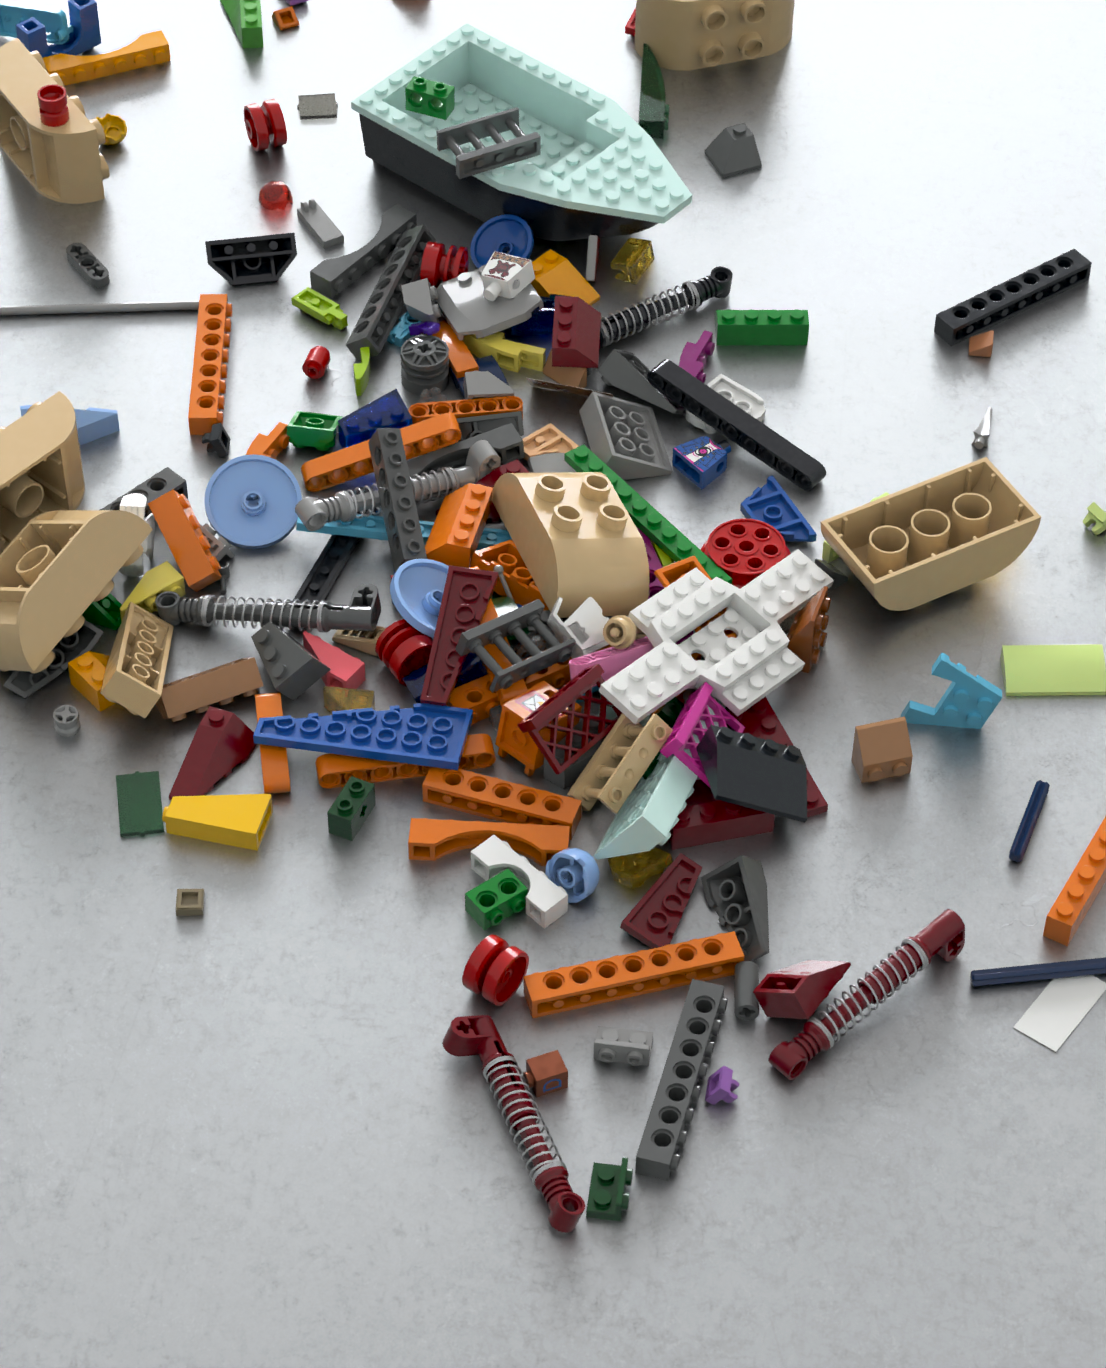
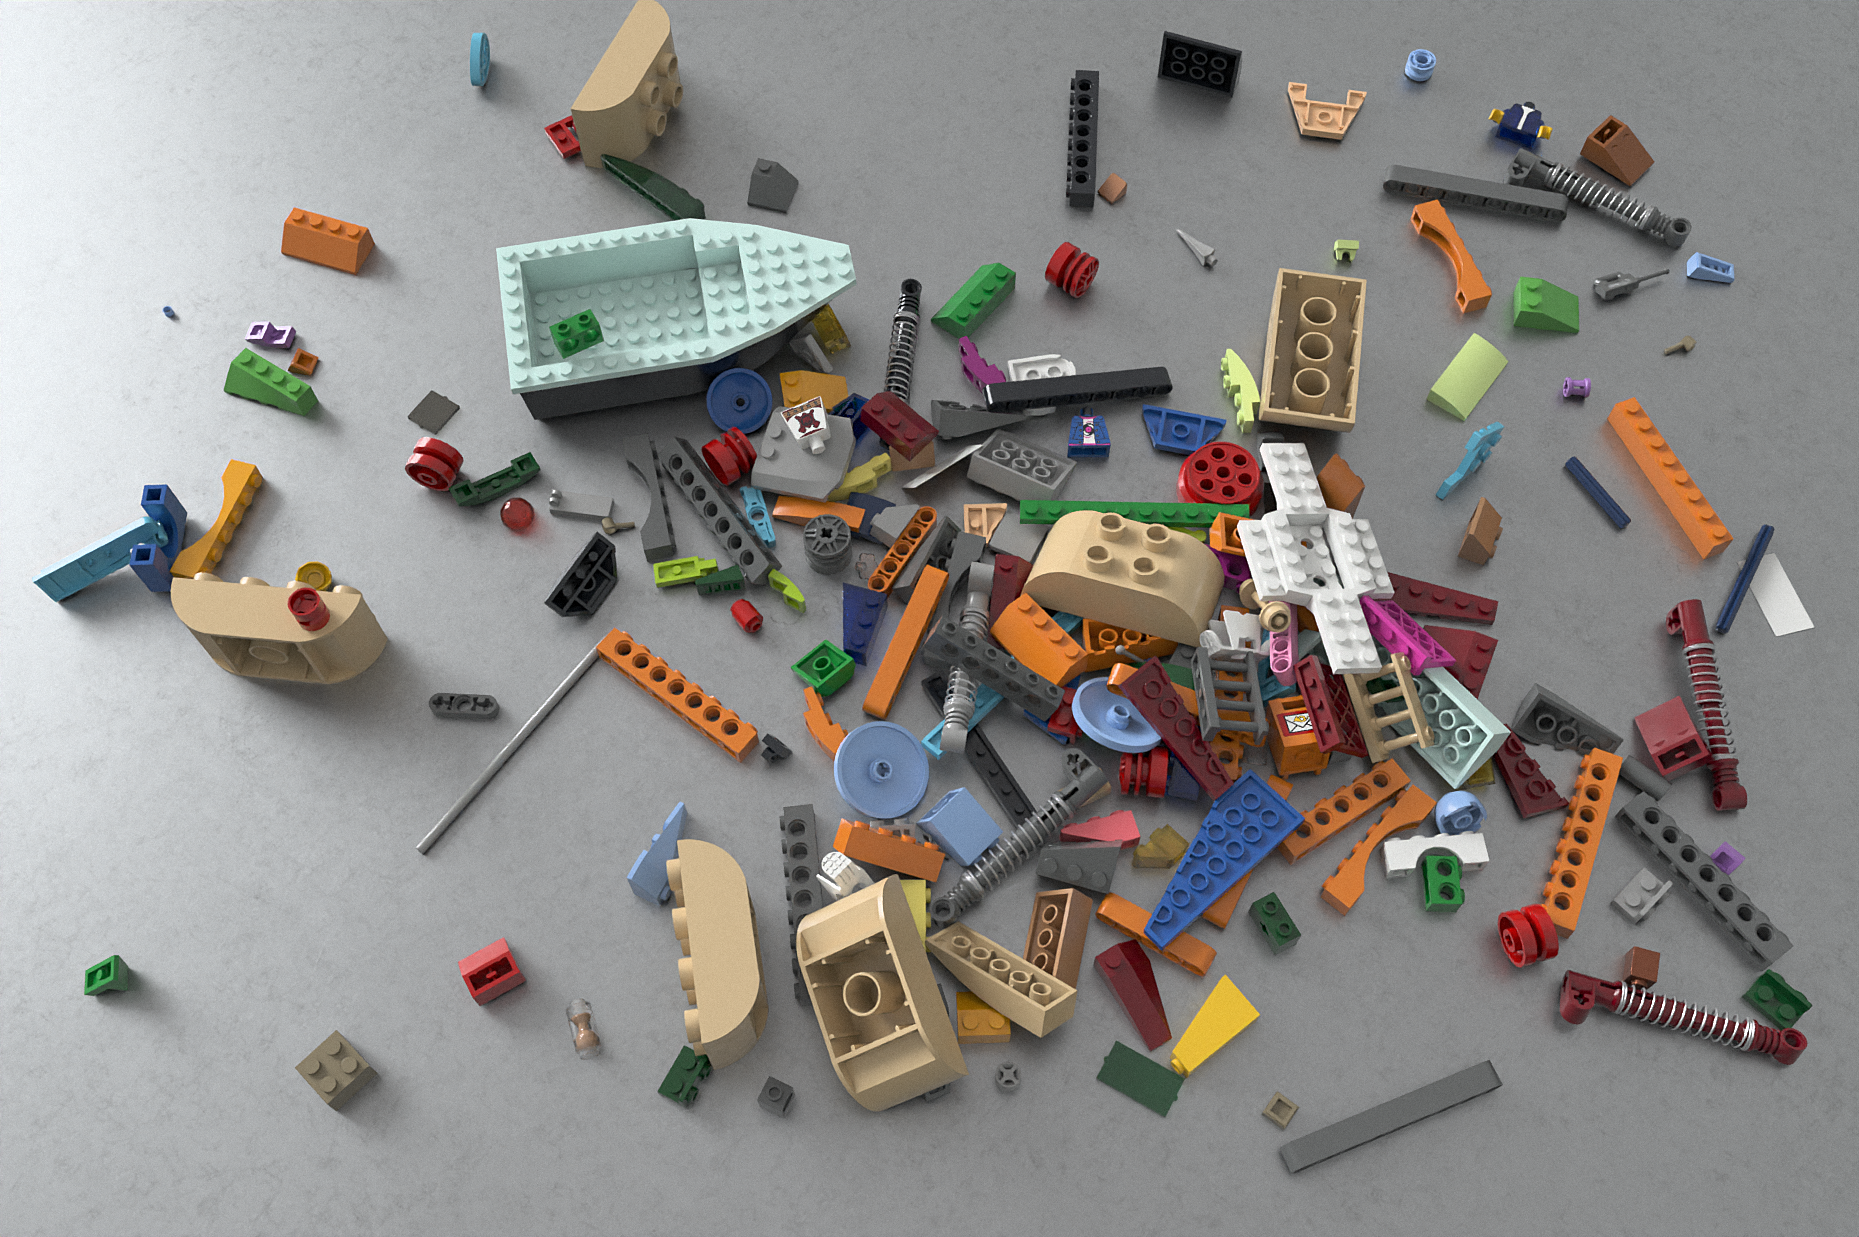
camera: 50 degrees left, 15 degrees up
light grey slope [401,278,441,323] -> none
dark purple piece [408,321,440,336] -> none
dark grey fence [437,107,541,179] -> none
black slope [696,725,807,823] -> none
none -> dark green slope [448,452,541,507]
none -> dark tan hand [602,517,635,535]
none -> dark green slope [695,565,746,595]
none -> light blue slope [916,787,1003,866]
none -> red wheel [1045,242,1099,298]
none -> dark grey beam [1280,1060,1503,1174]

